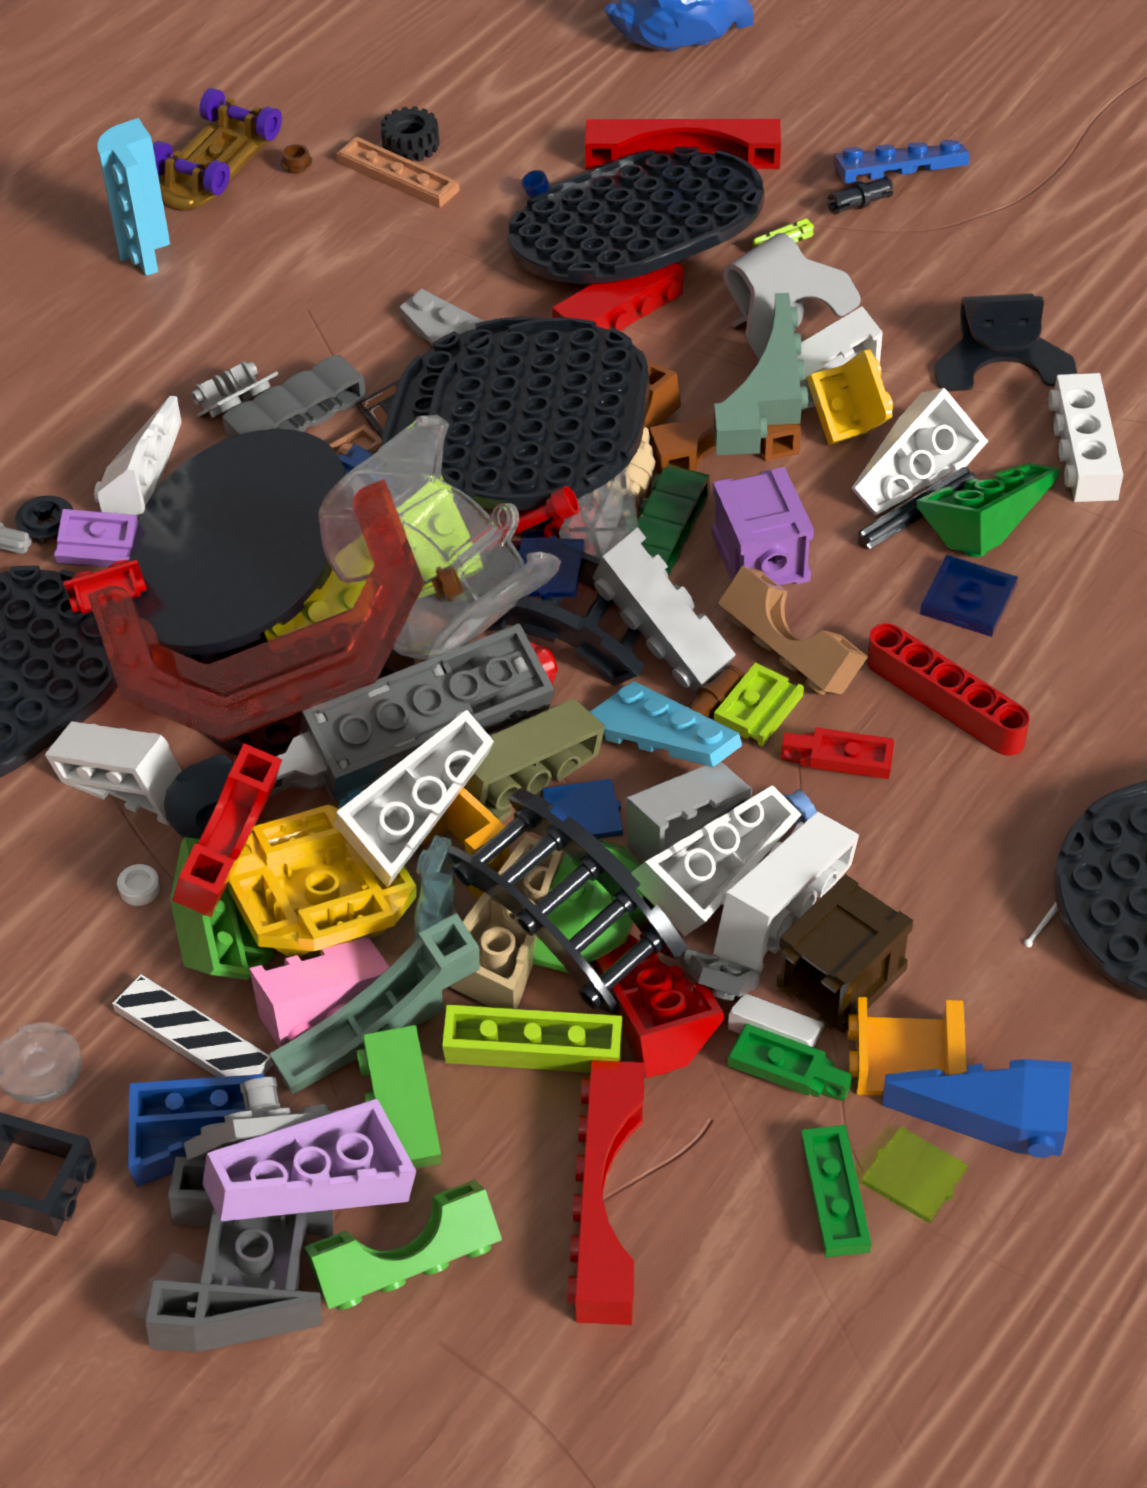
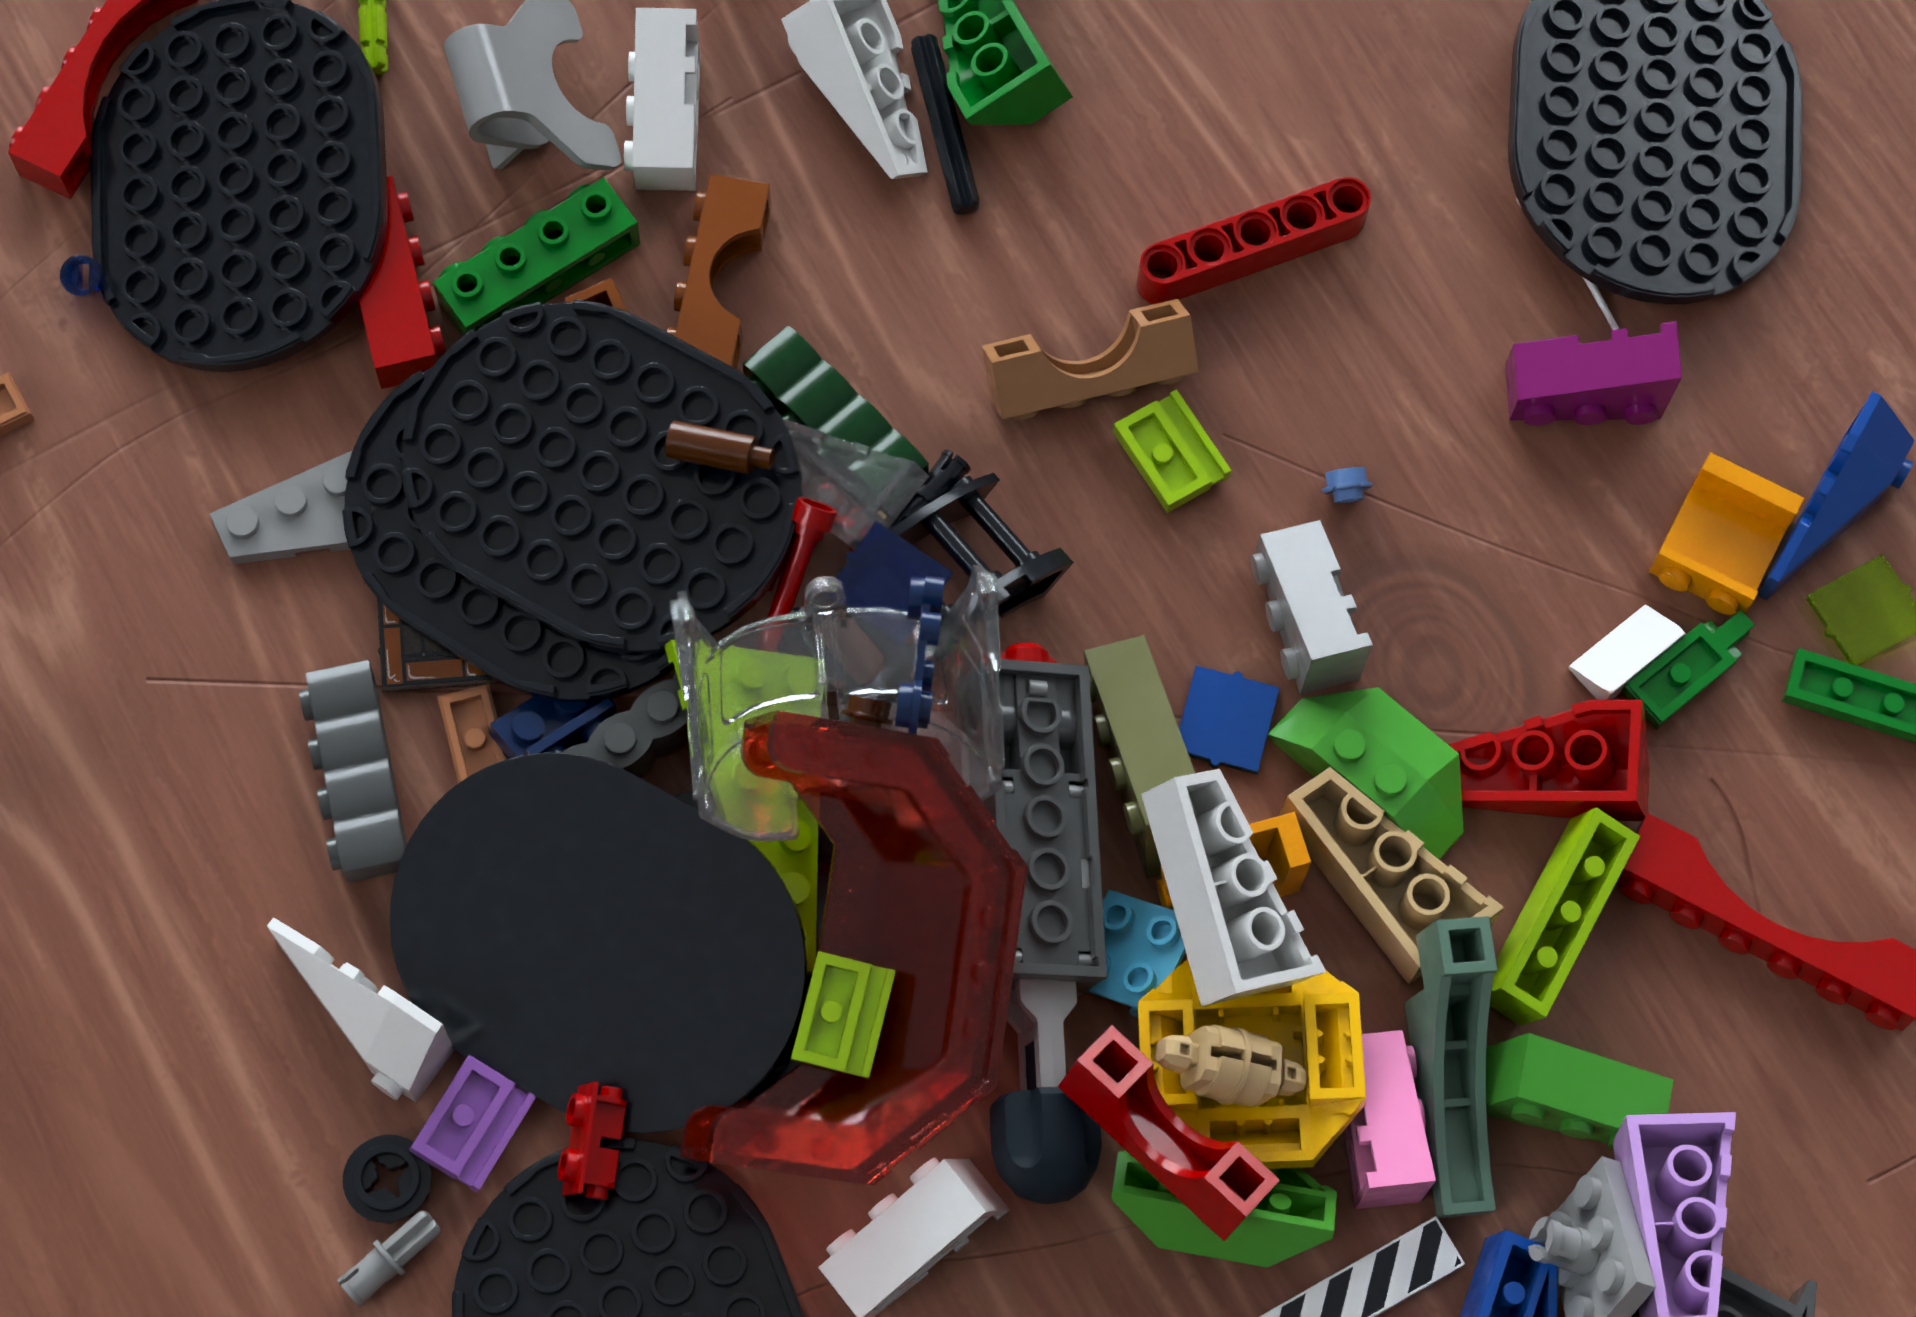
camera: 70 degrees left, 20 degrees up
white tile [117,864,160,906] -> none
light grey hinge [191,361,279,418] -> none
arch [304,1179,502,1310] -> none
clear light blue plate [415,835,456,941] -> none
black fence [447,788,688,1015] -> none
medium azure wing [590,681,742,767] -> none
wedge [593,527,736,693] -> none
white wedge [631,785,802,936] -> none
dark grey wing [680,947,762,1000] -> none
reddish brown pin [686,665,744,717] -> none
medium lavender container [711,467,814,586] -> none
sand green arch [713,293,808,455] -> none
white wedge [713,812,859,971] -> none
dark brown container [776,874,913,1033] -> none
red hinge [780,727,895,779] -> none
yellow bracket [806,349,893,445] -> none
clear blue tile [920,555,1018,637] -> none
none -> green brick [433,177,641,337]
none -> reddish brown cylinder [665,420,775,474]
none -> lime plate [791,951,896,1079]
none -> dark blue plant [895,576,945,735]
none -> tan piece [1155,1024,1306,1107]
none -> magenta wedge [1505,321,1682,426]

